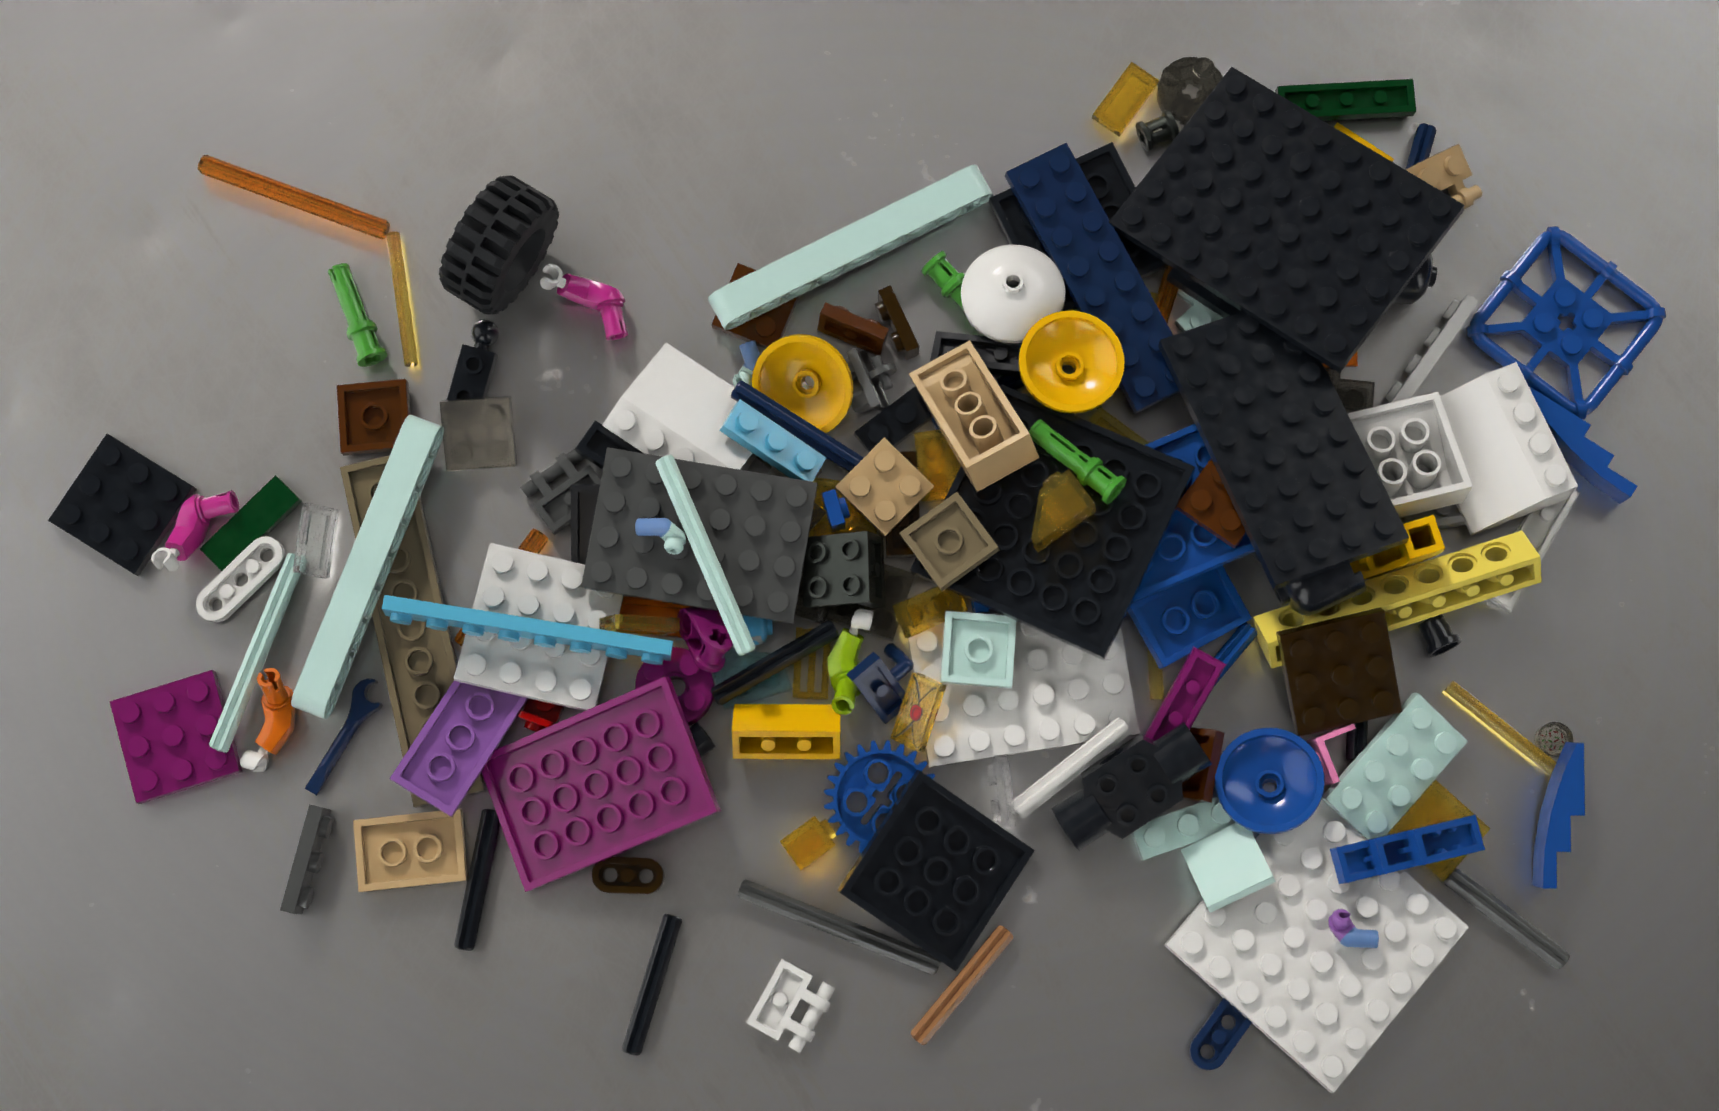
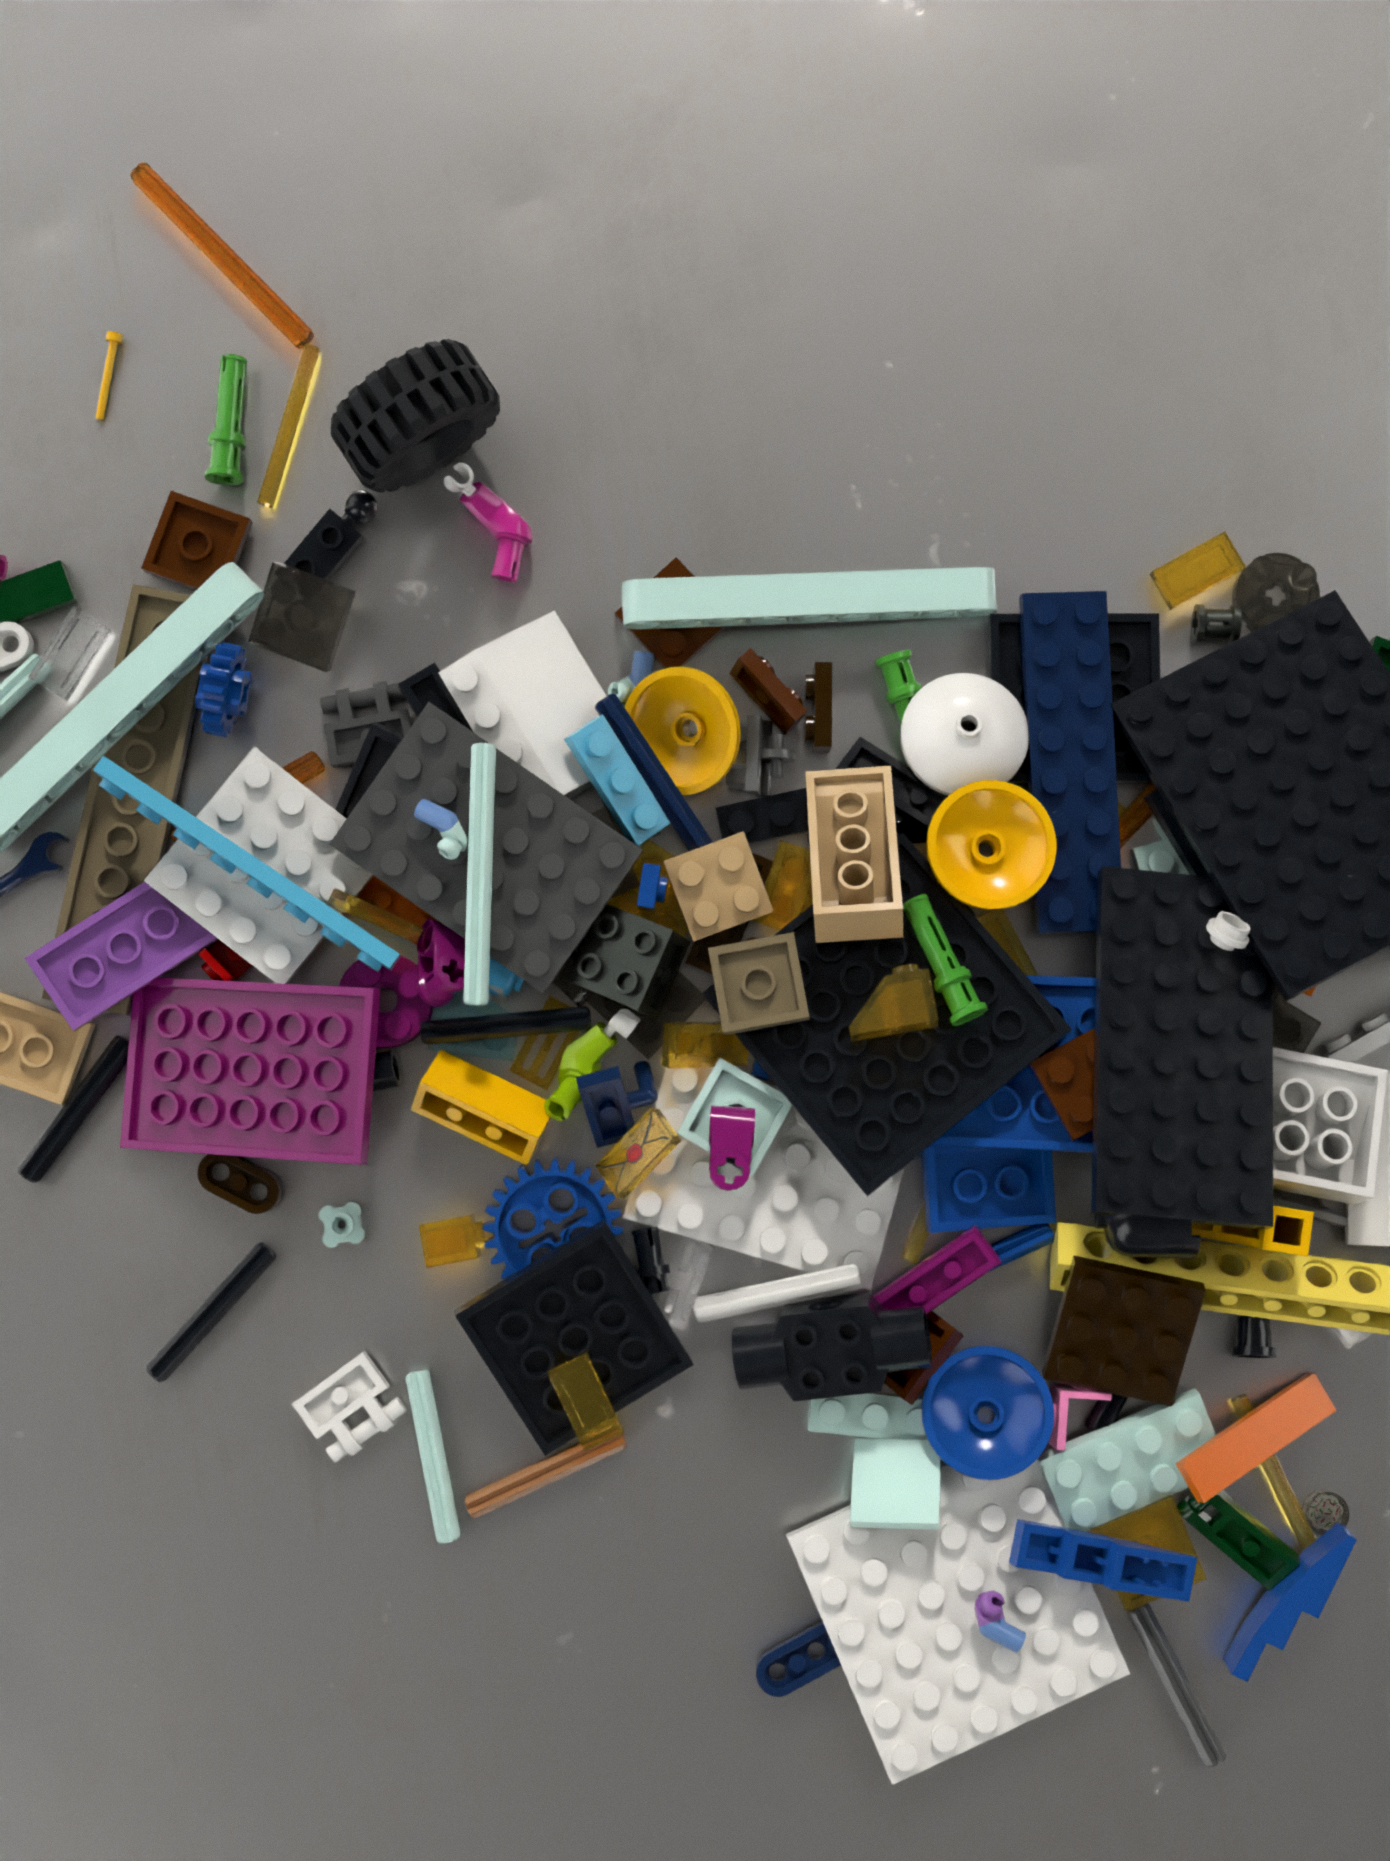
camera: 20 degrees right, 5 degrees up
dark grey axle [738,880,941,975] -> none
none -> yellow piece [95,331,124,421]
none -> blue gear [195,642,252,737]
none -> light aqua plate [319,1201,365,1248]
none -> light aqua axle [405,1370,461,1543]
none -> clear yellow tile [548,1353,624,1452]
none -> black pin [631,1226,671,1294]
none -> magenta piece [709,1106,755,1191]
none -> orange tile [1175,1373,1337,1503]
none -> dark green plate [1176,1490,1300,1591]
none -> white plate [1206,911,1251,951]

